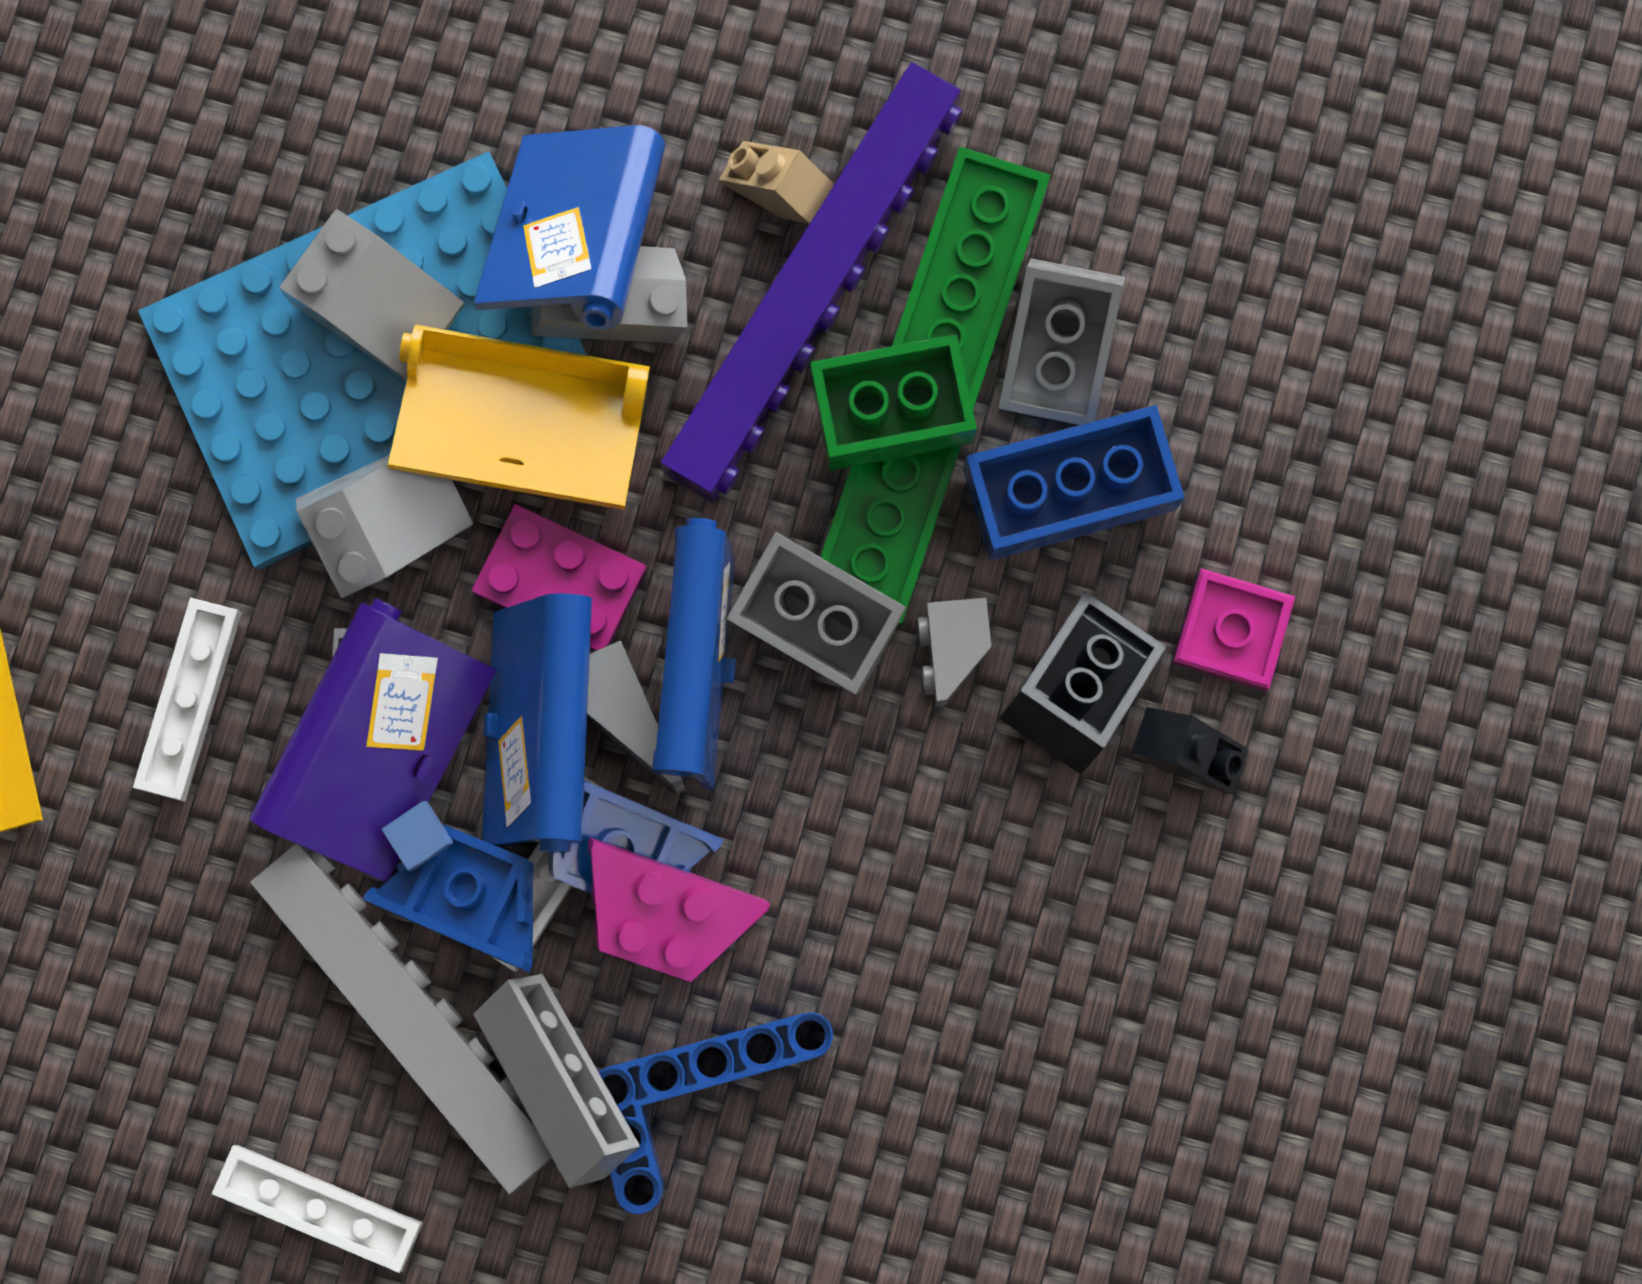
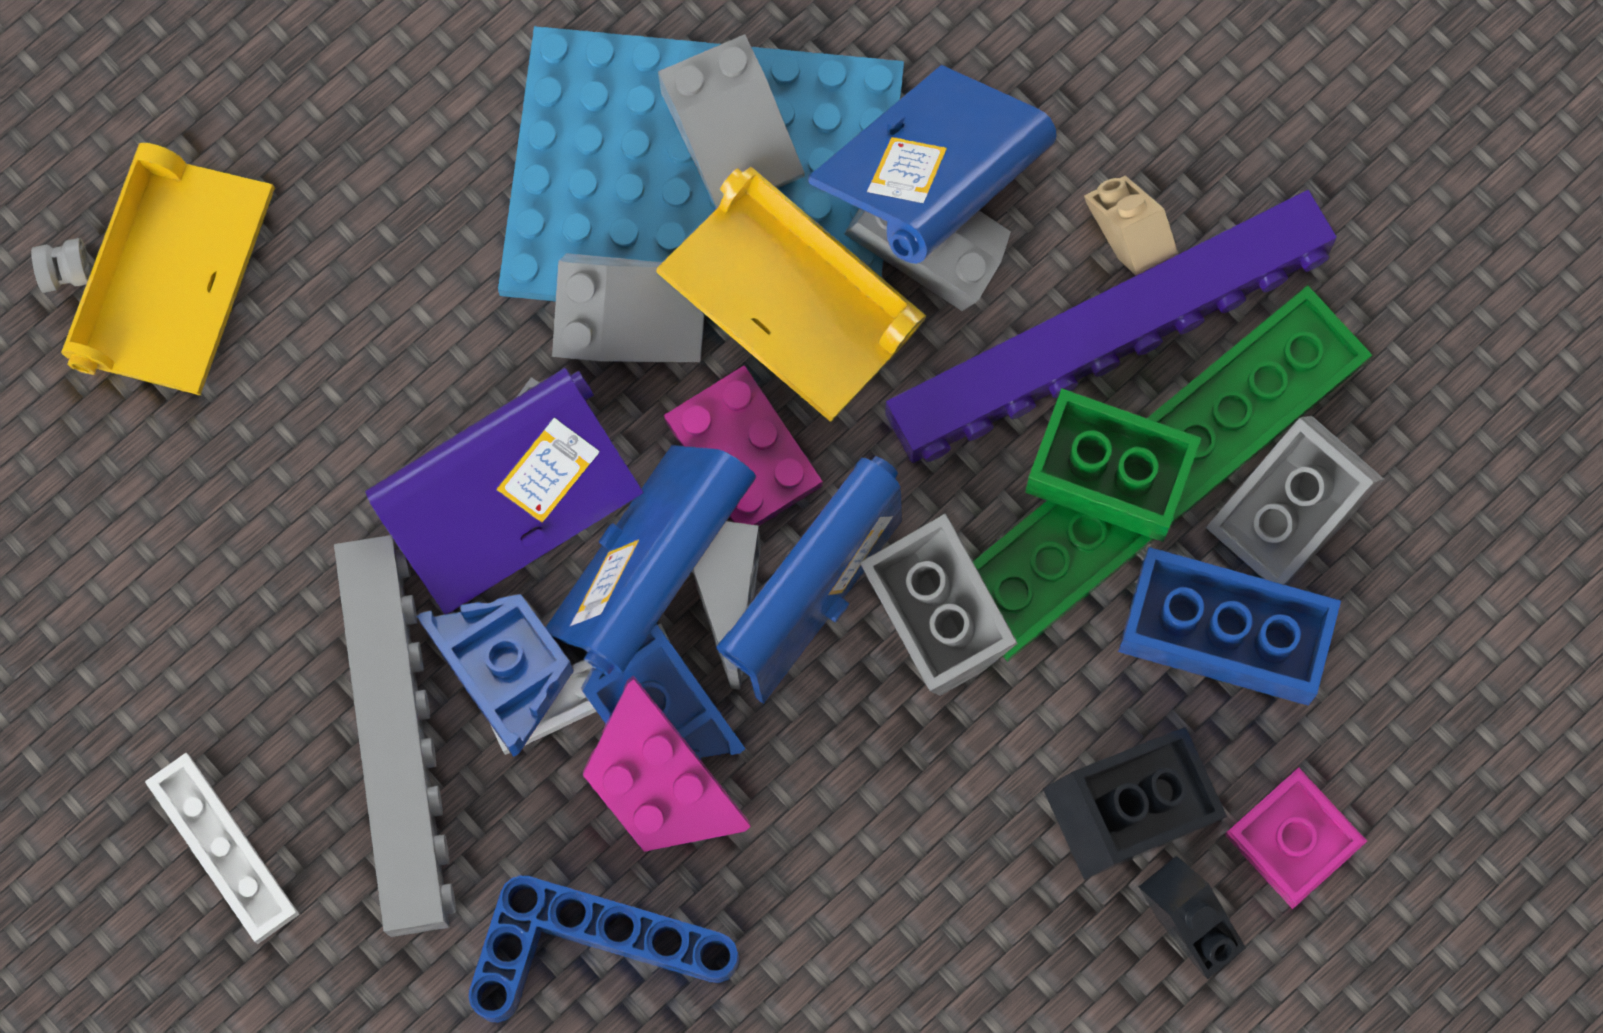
camera: 35 degrees right, 5 degrees down
white plate [133,598,242,802] -> none
medium blue tile [382,801,454,871] -> none
light grey brick [473,974,640,1189] -> none
light grey slope [917,598,991,708] -> none

